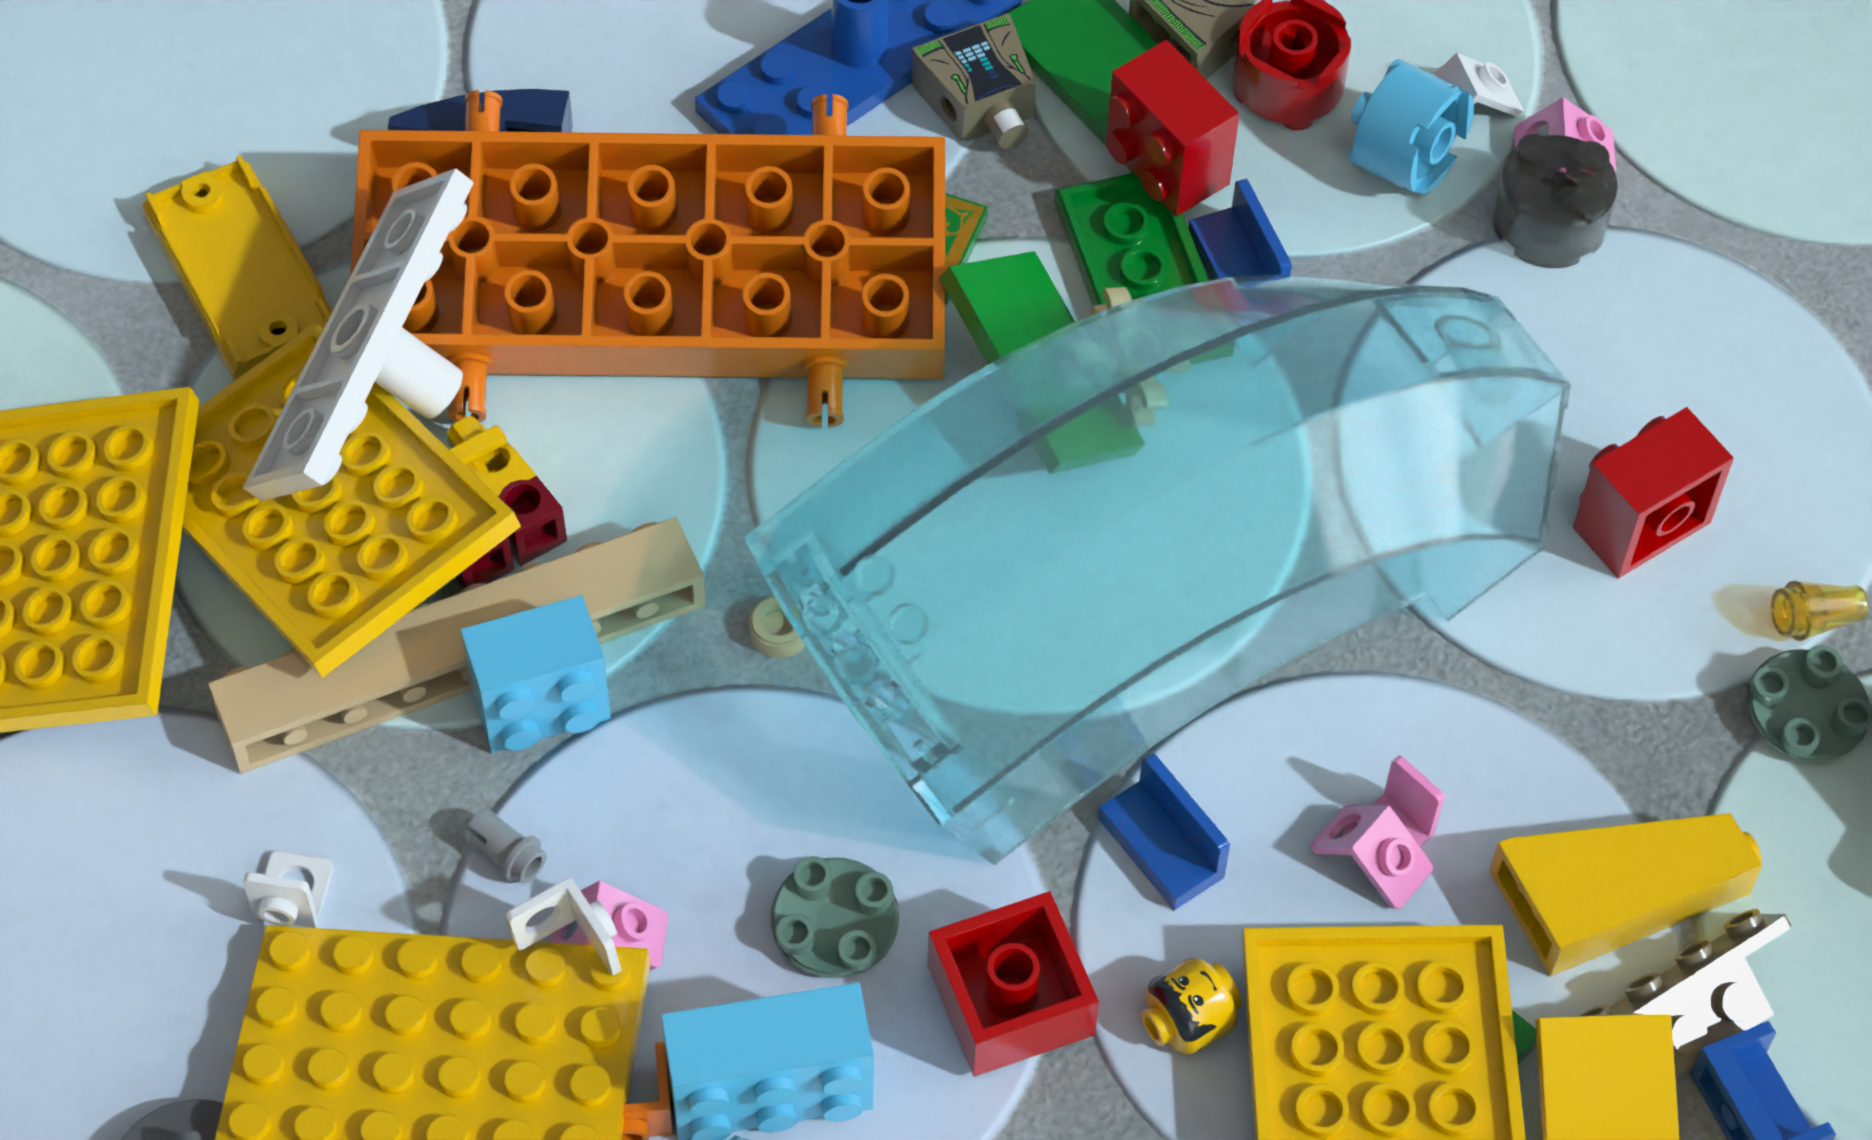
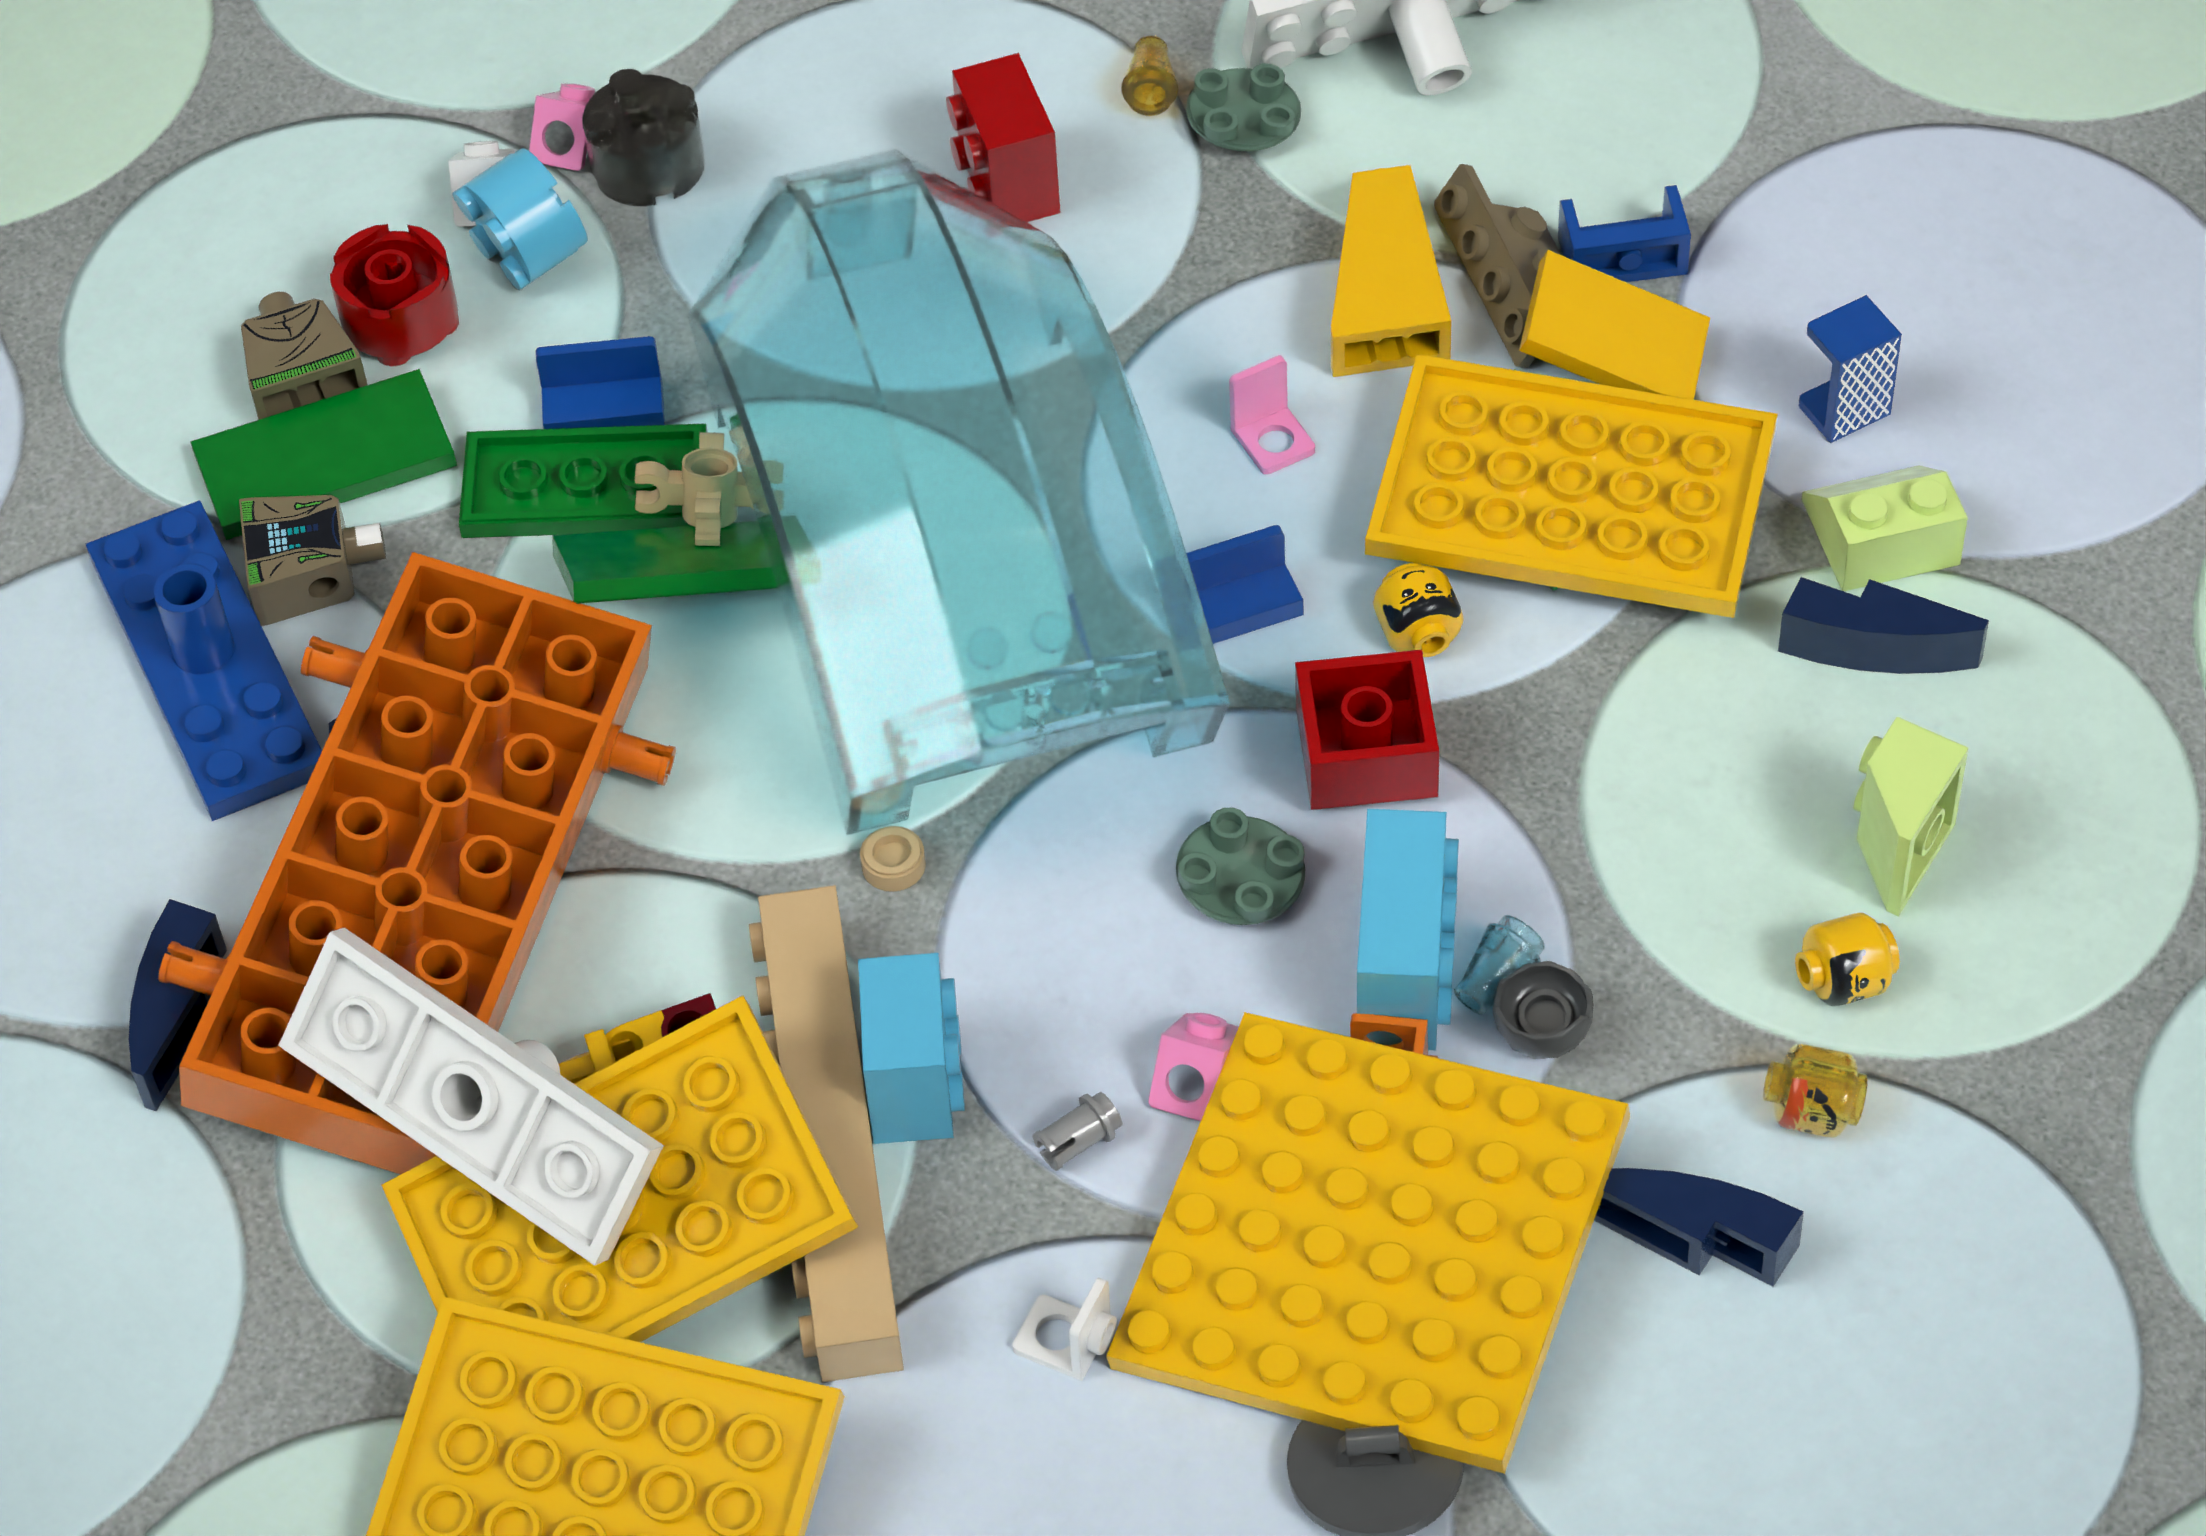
camera: 70 degrees left, 5 degrees down
yellow piece [142,155,332,381] -> none
white bracket [505,877,621,976] -> none
red brick [1105,40,1240,217] -> none
bright pink bracket [1310,805,1433,909] -> none

